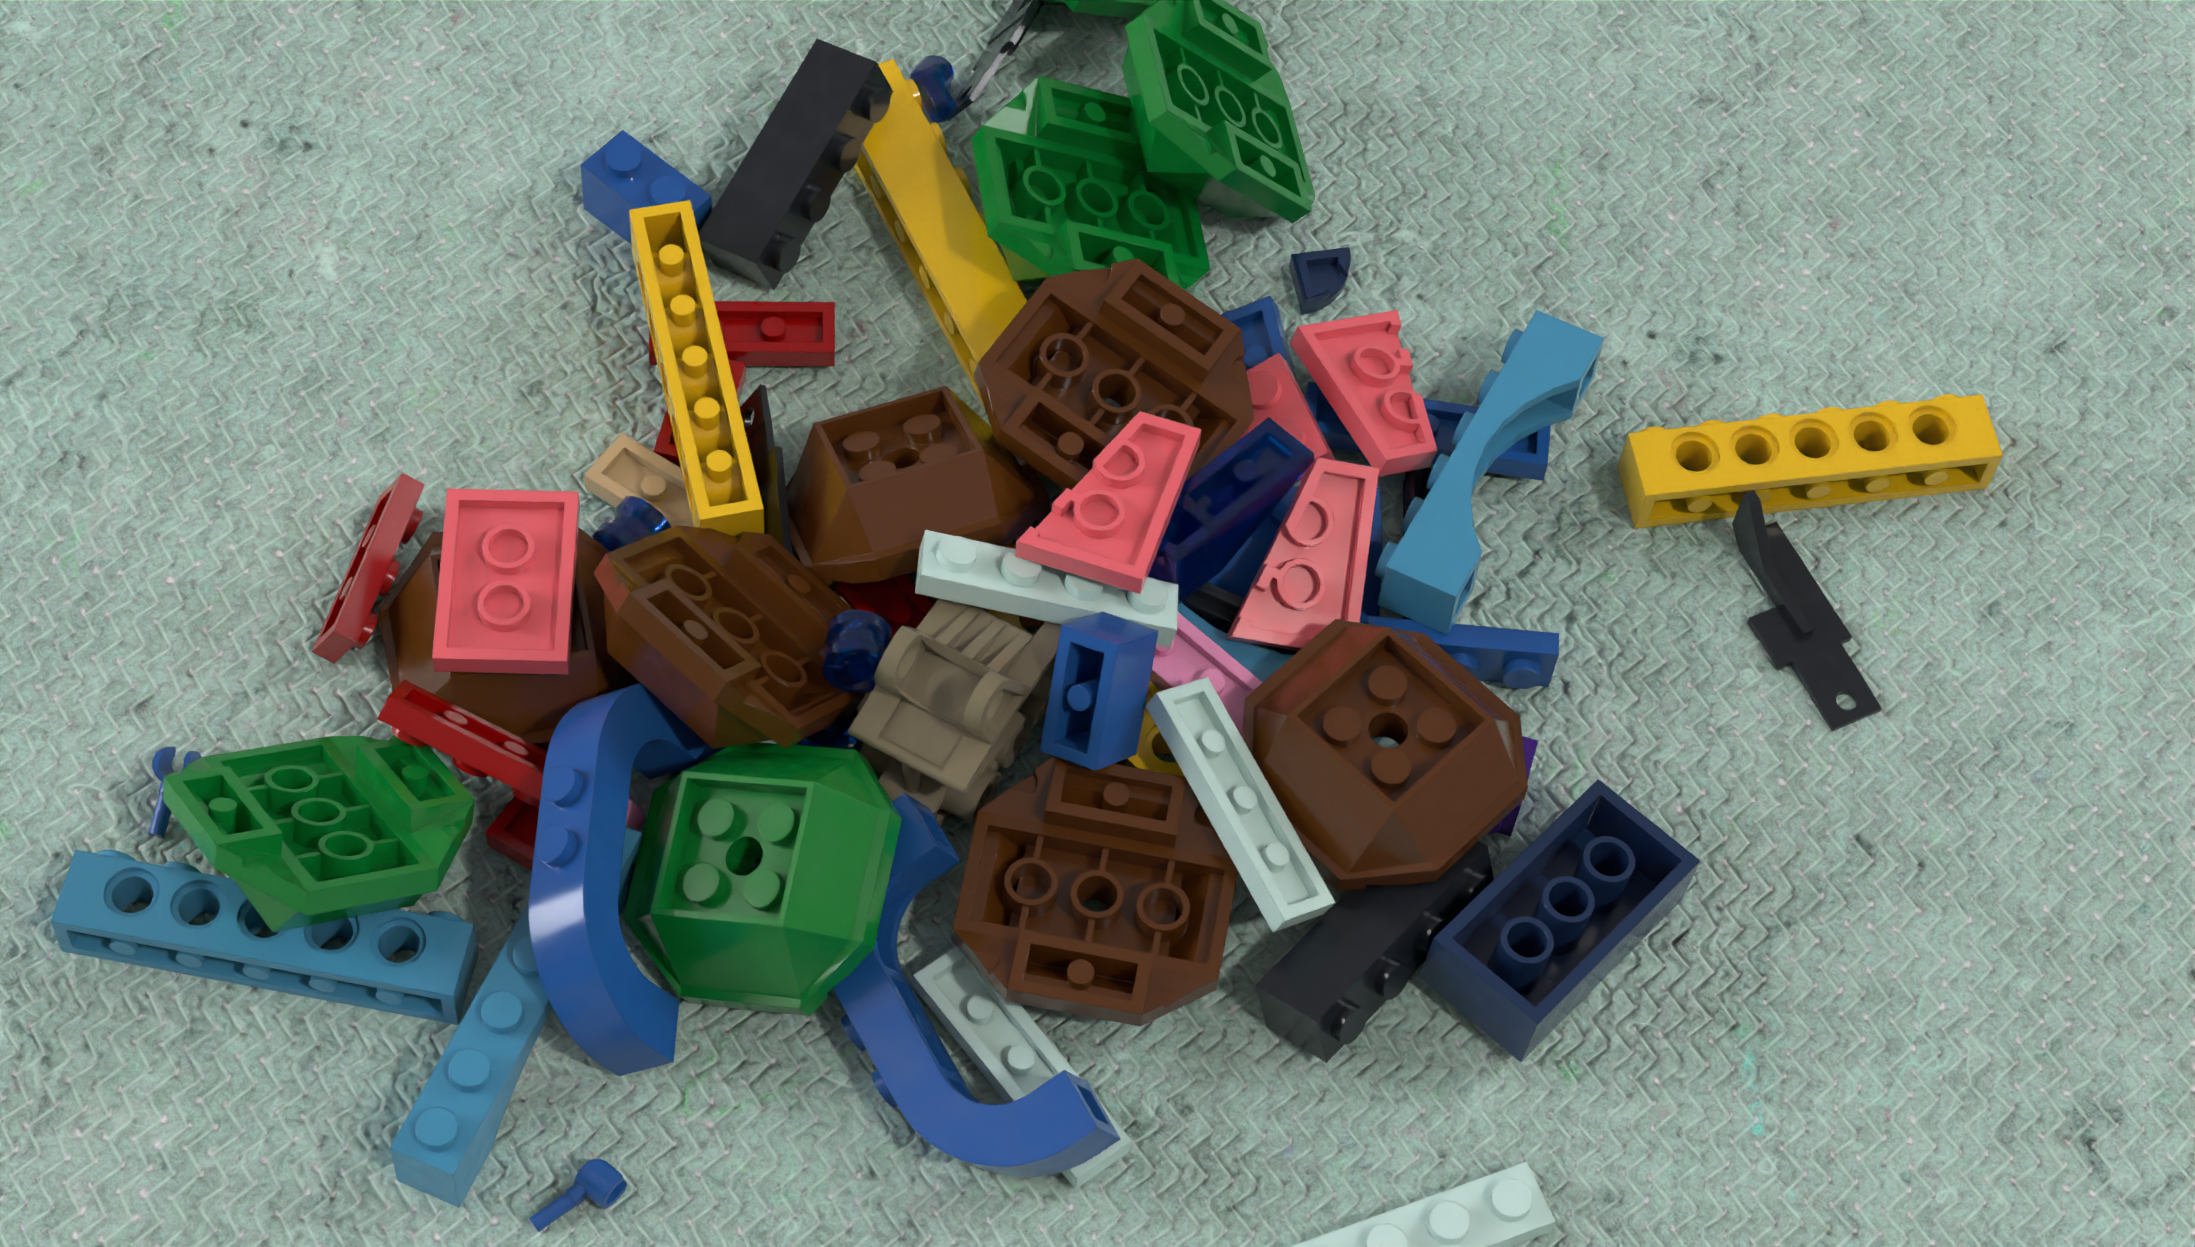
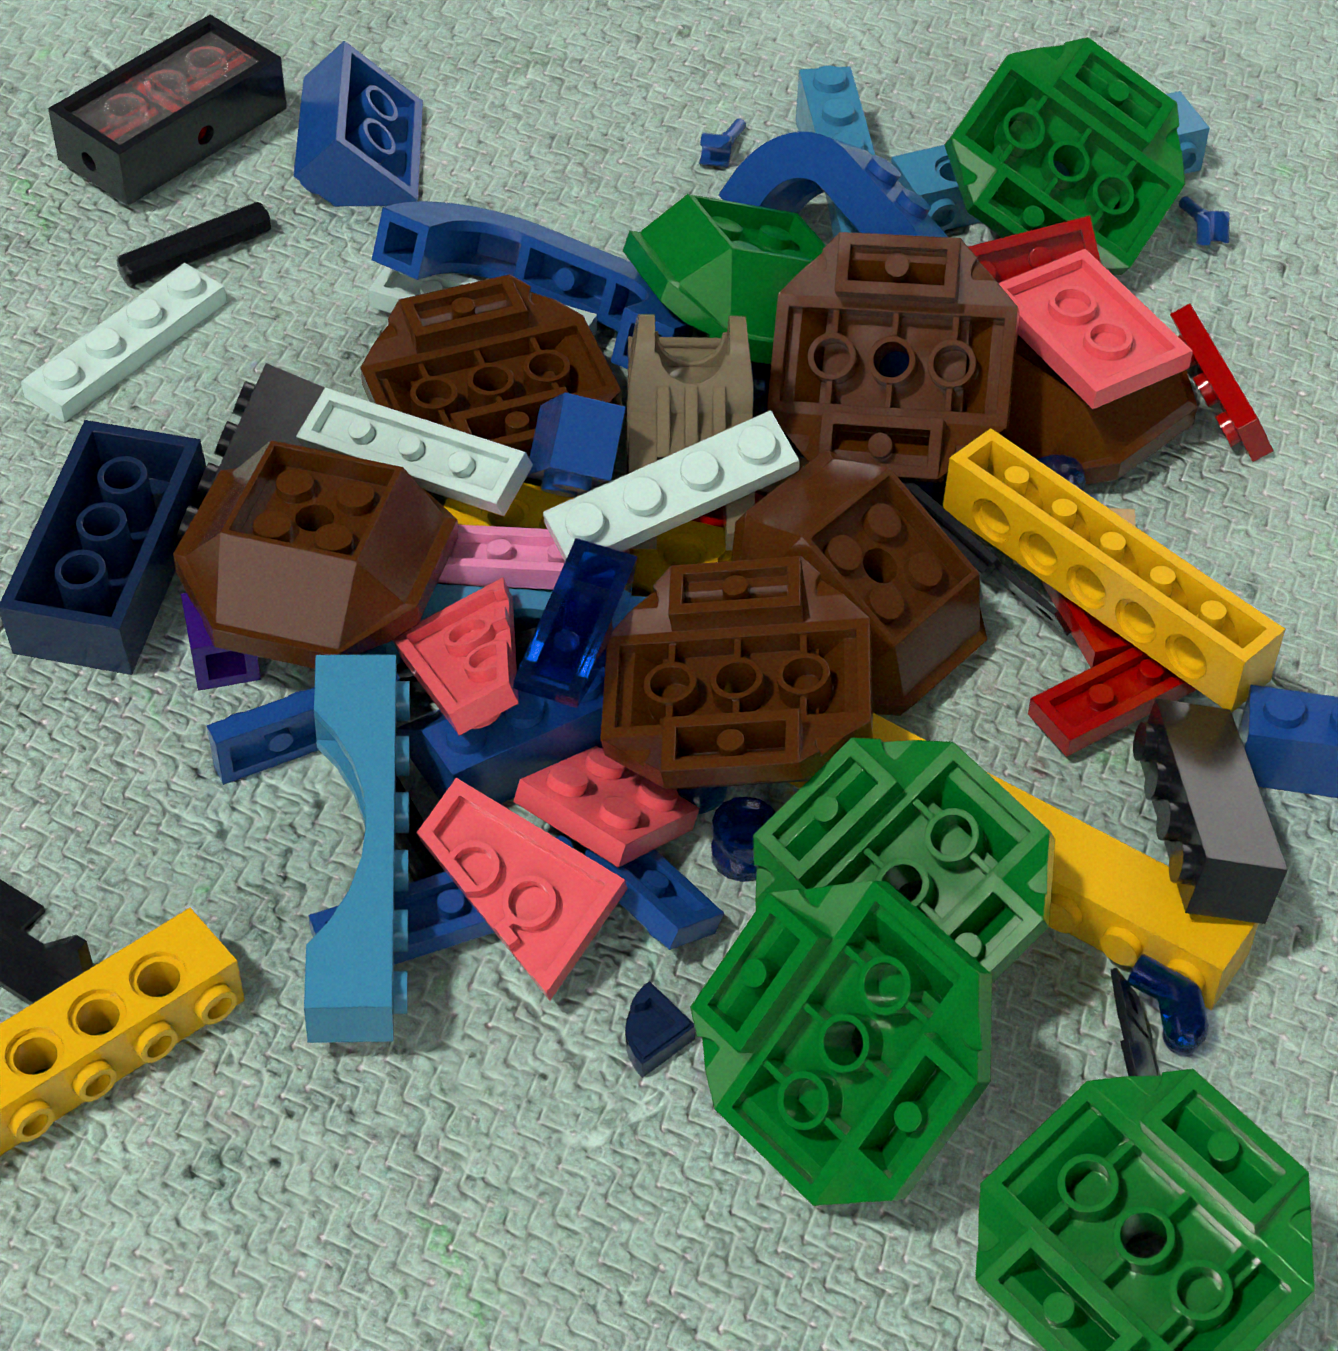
camera: 155 degrees right, 10 degrees down
clear blue wheel [822,610,893,694] -> none
coral wing [1015,411,1201,594] -> none

